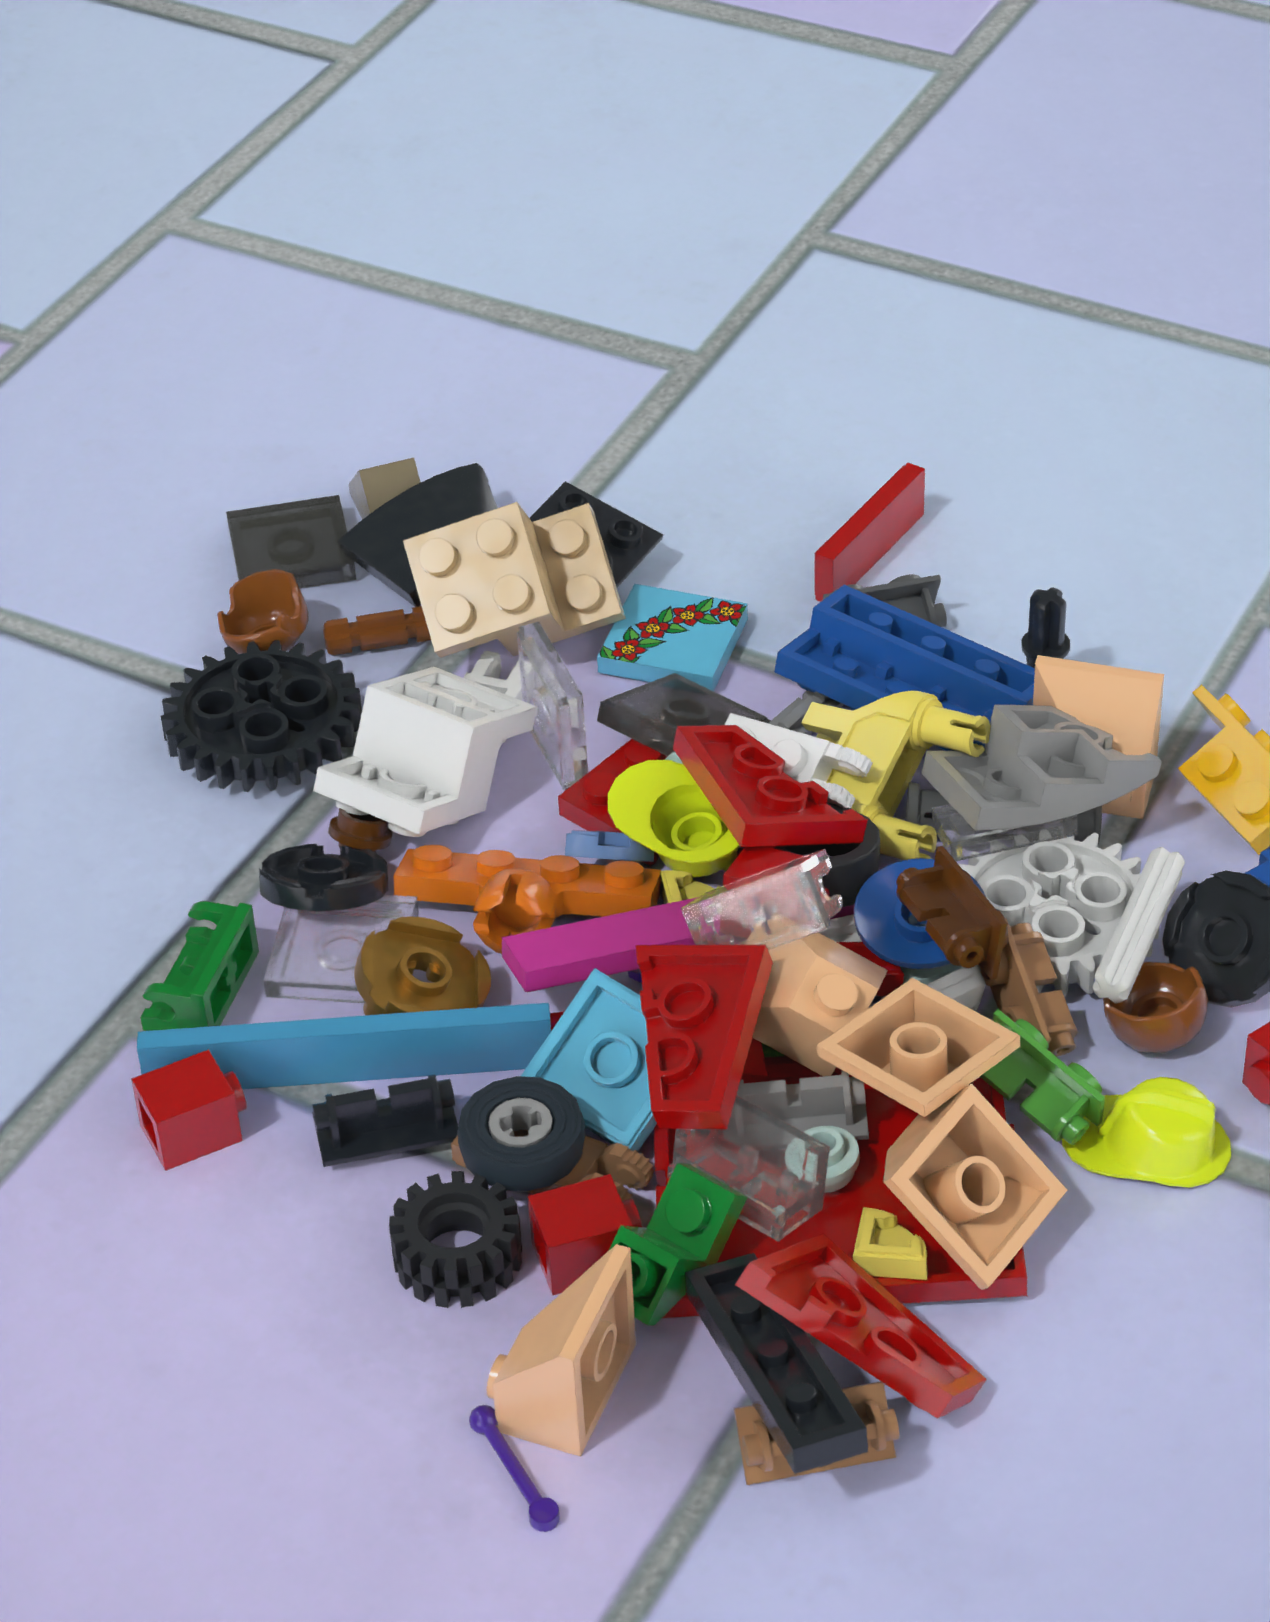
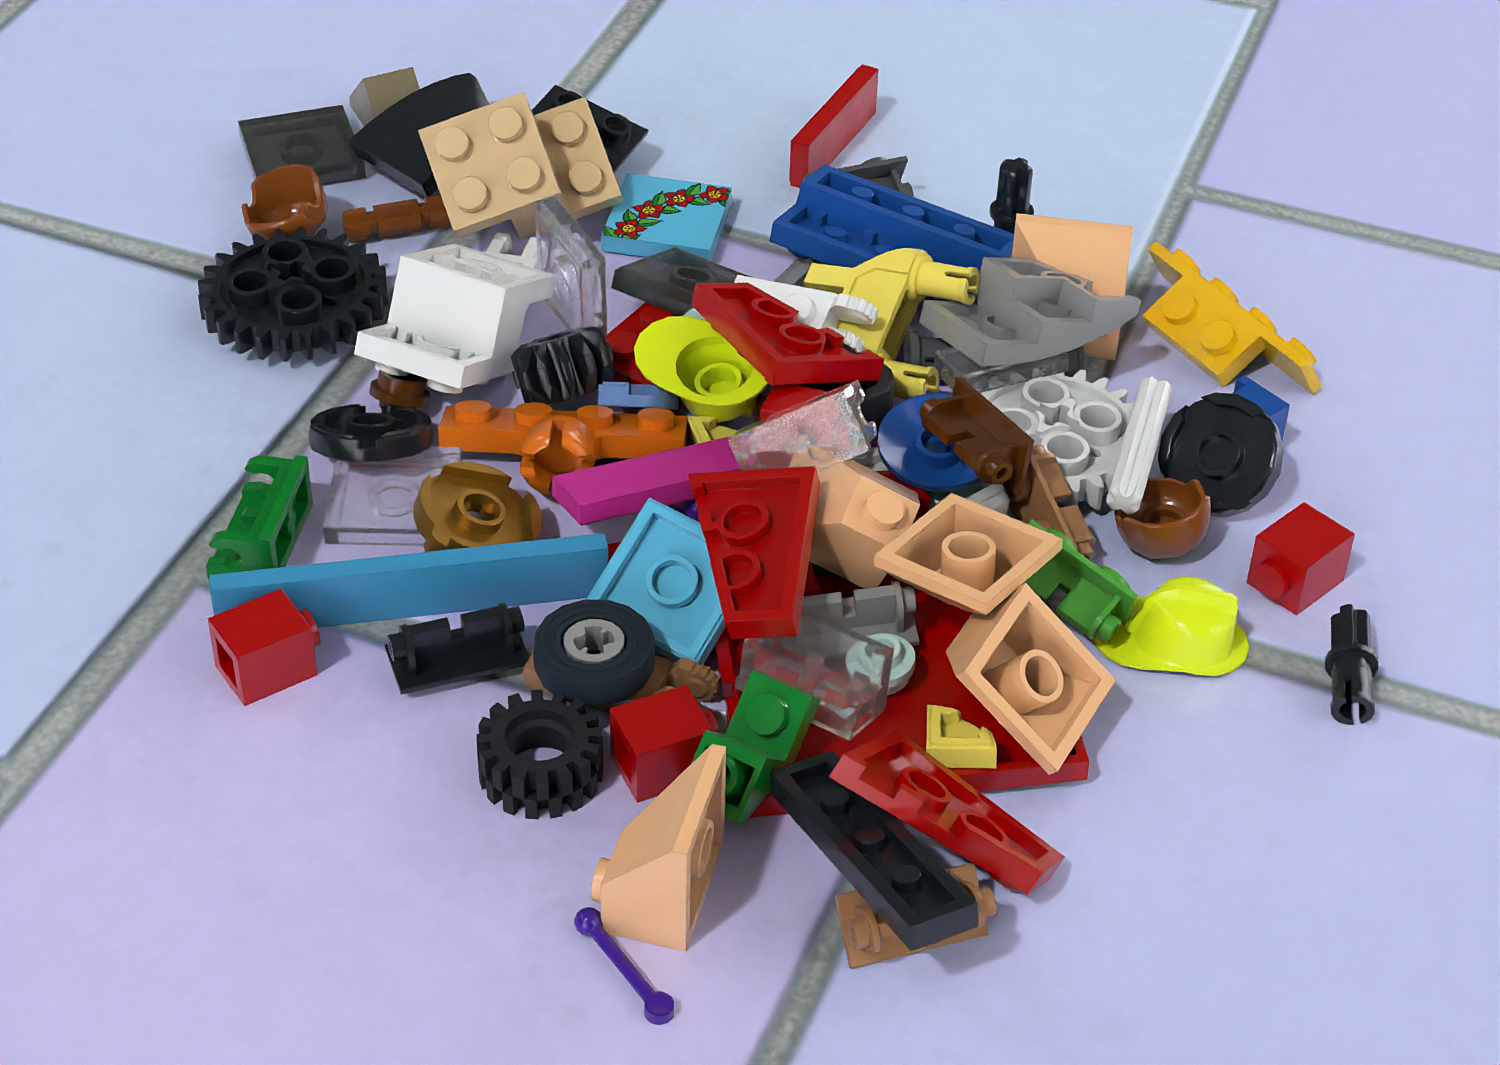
camera: 10 degrees left, 0 degrees up
none -> black gear [511,326,616,404]

